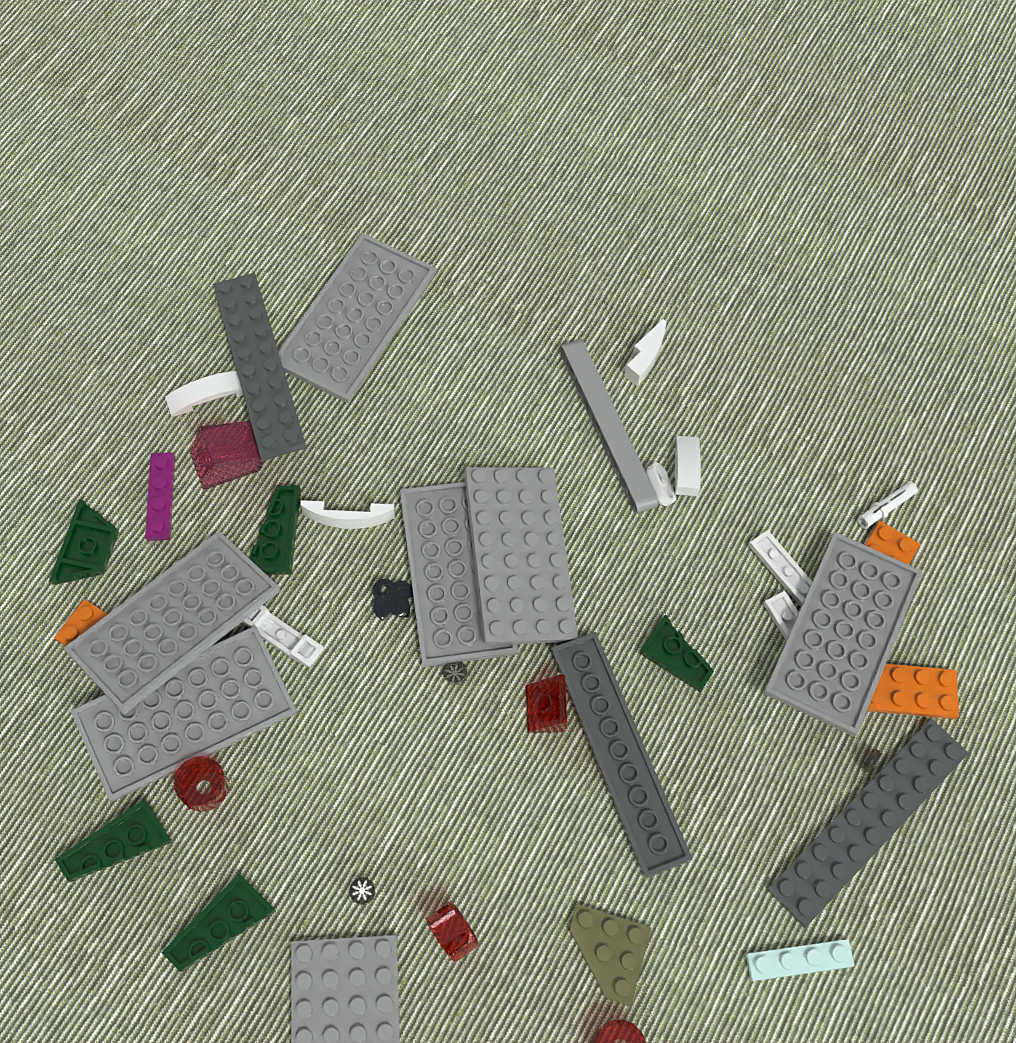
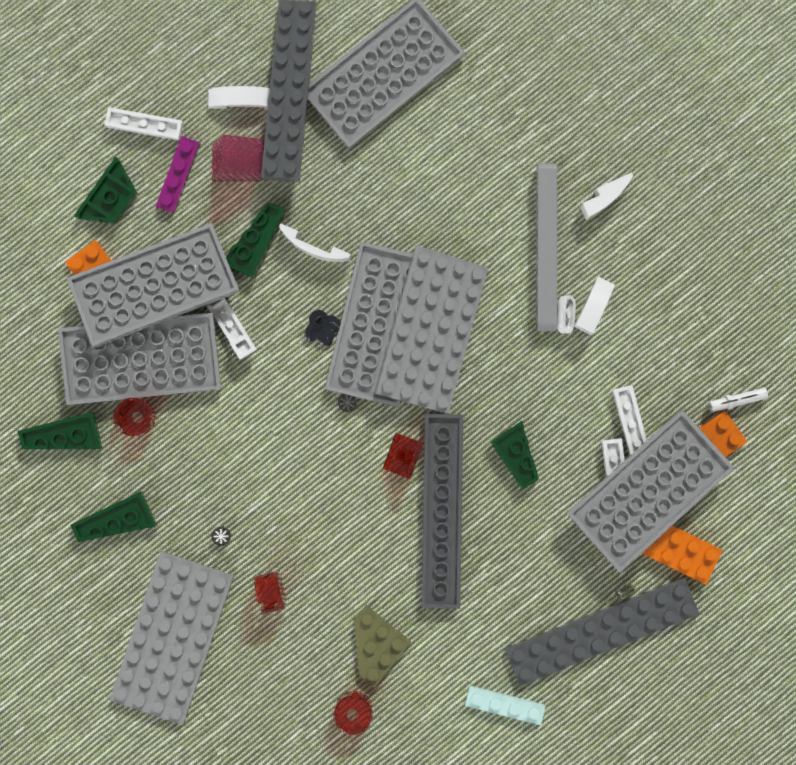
camera: 30 degrees right, 20 degrees up
none -> white plate [105,107,183,141]

